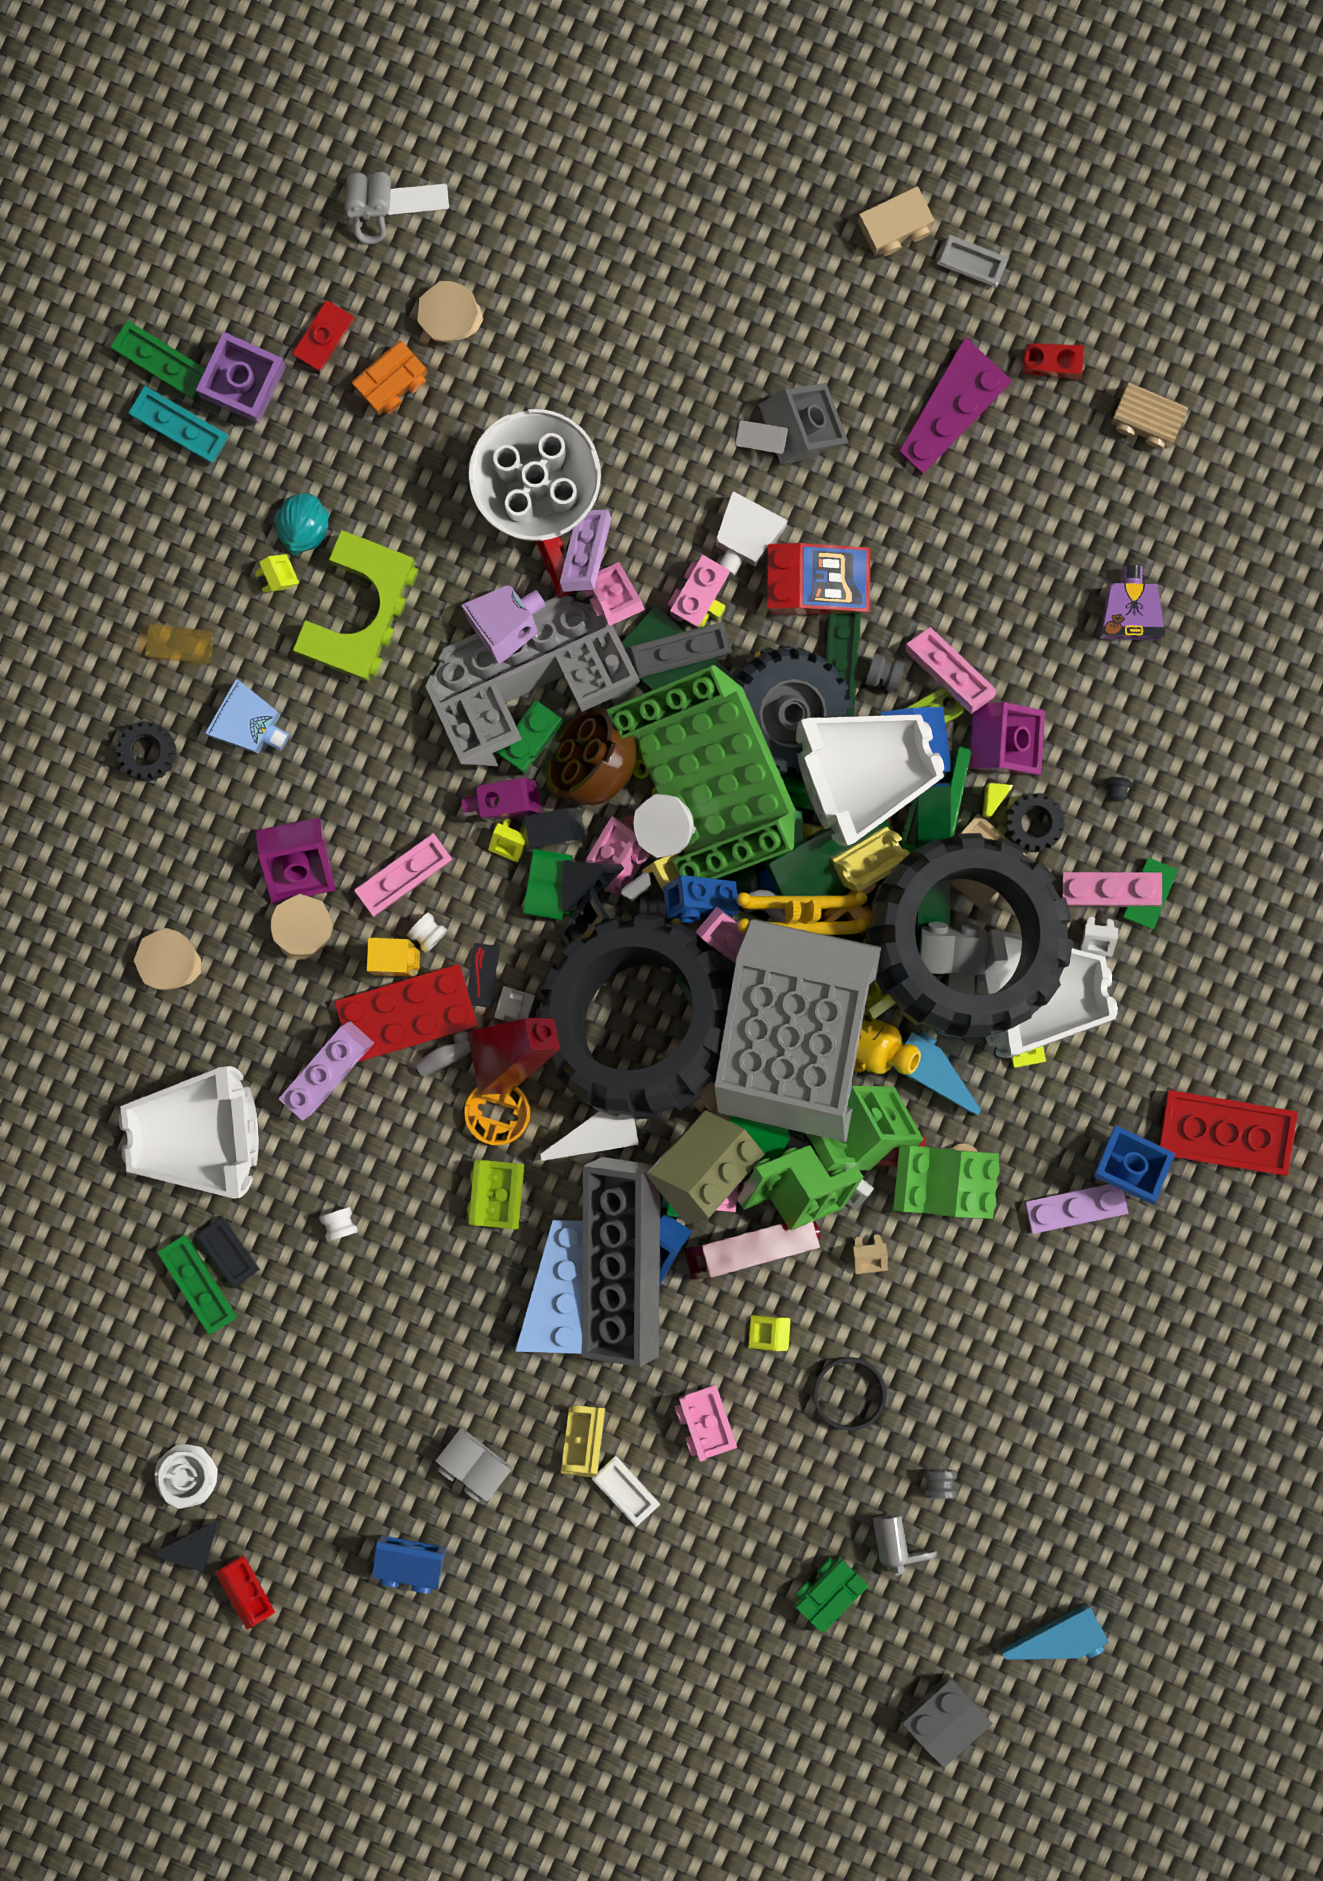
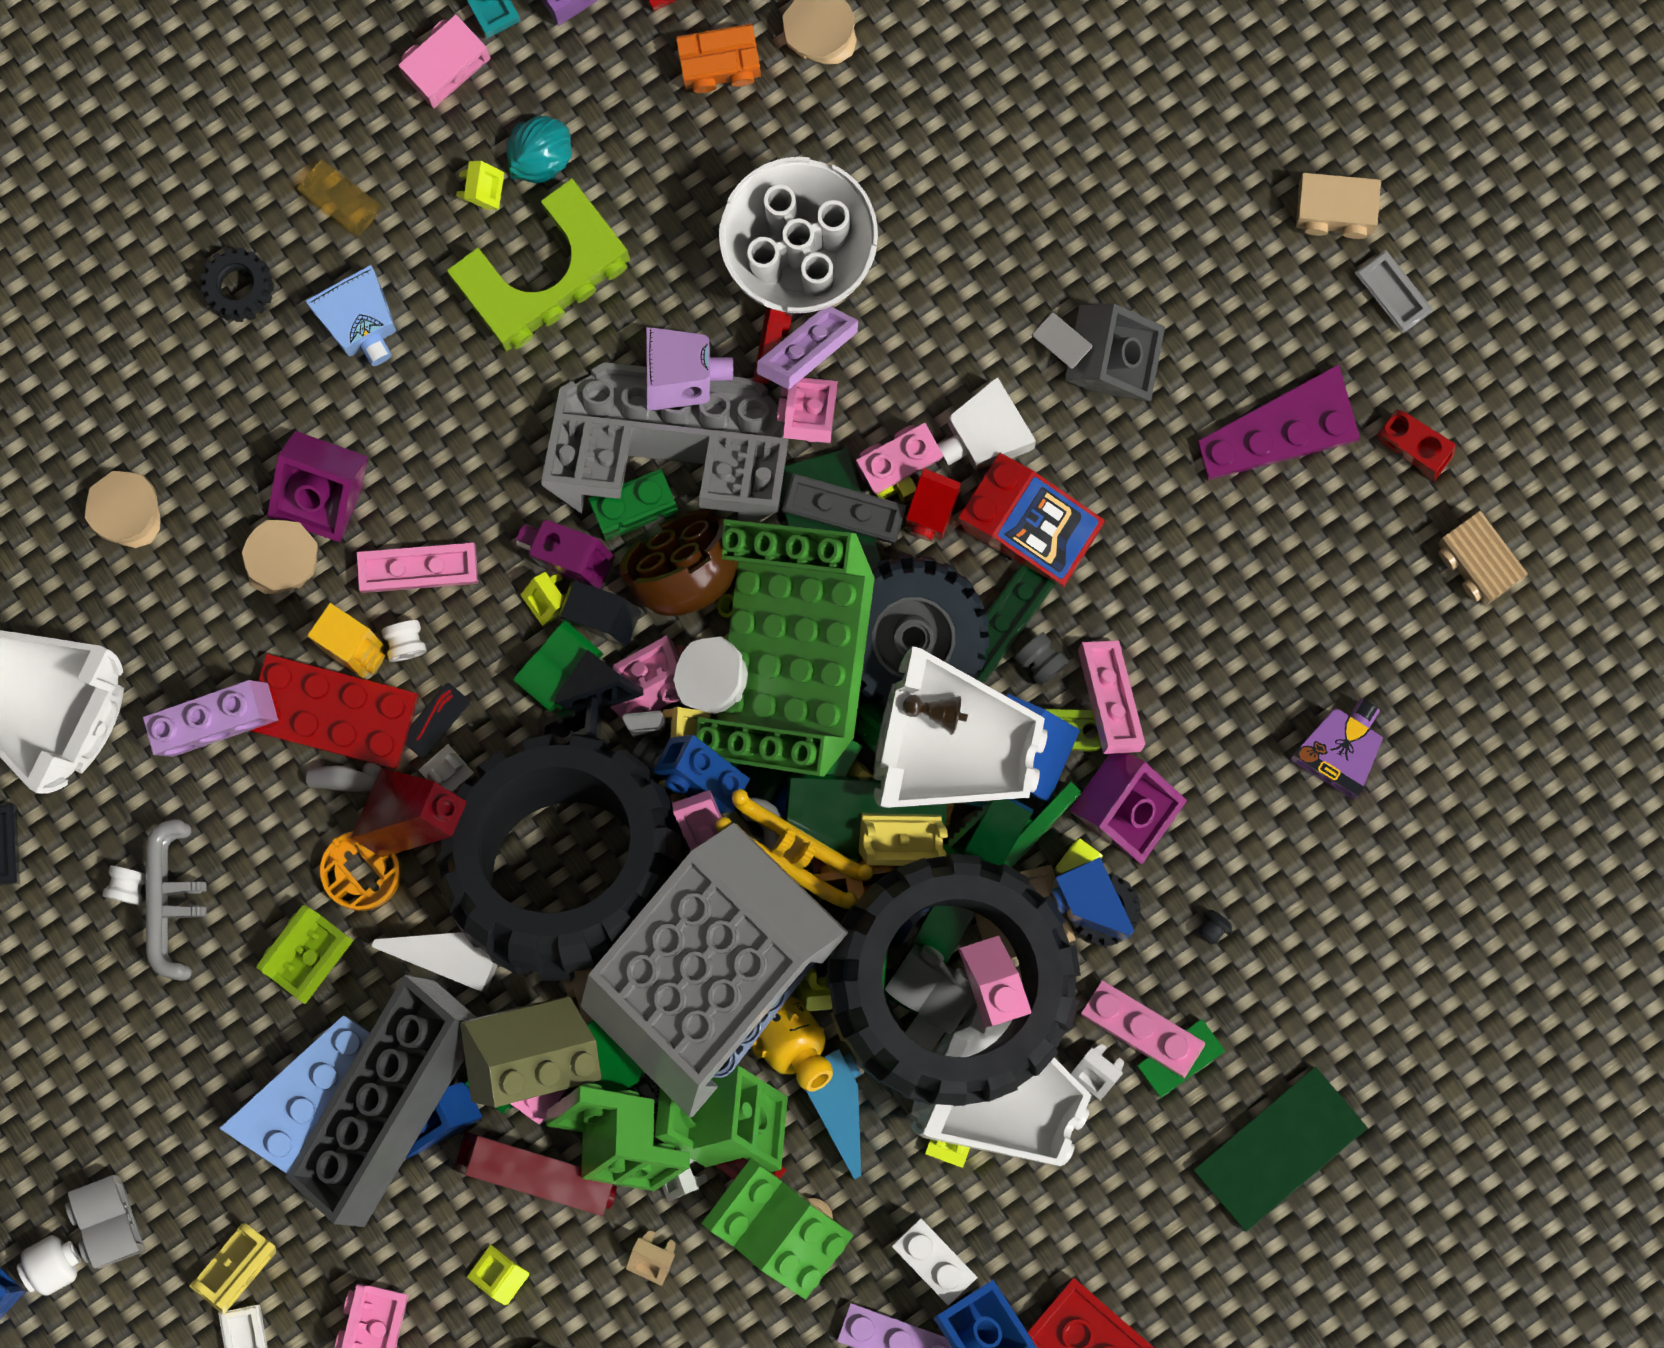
camera: 40 degrees right, 5 degrees down
none -> white head [17,1235,81,1296]
none -> light grey piece [146,819,206,981]
none -> bright pink brick [398,15,491,109]
none -> white brick [892,1219,978,1306]
none -> dark brown piece [903,695,968,735]
none -> red slope [906,468,961,542]
none -> bright pink slope [959,935,1032,1028]
none -> blue slope [1049,857,1135,941]
none -> dark green tile [1193,1066,1368,1232]

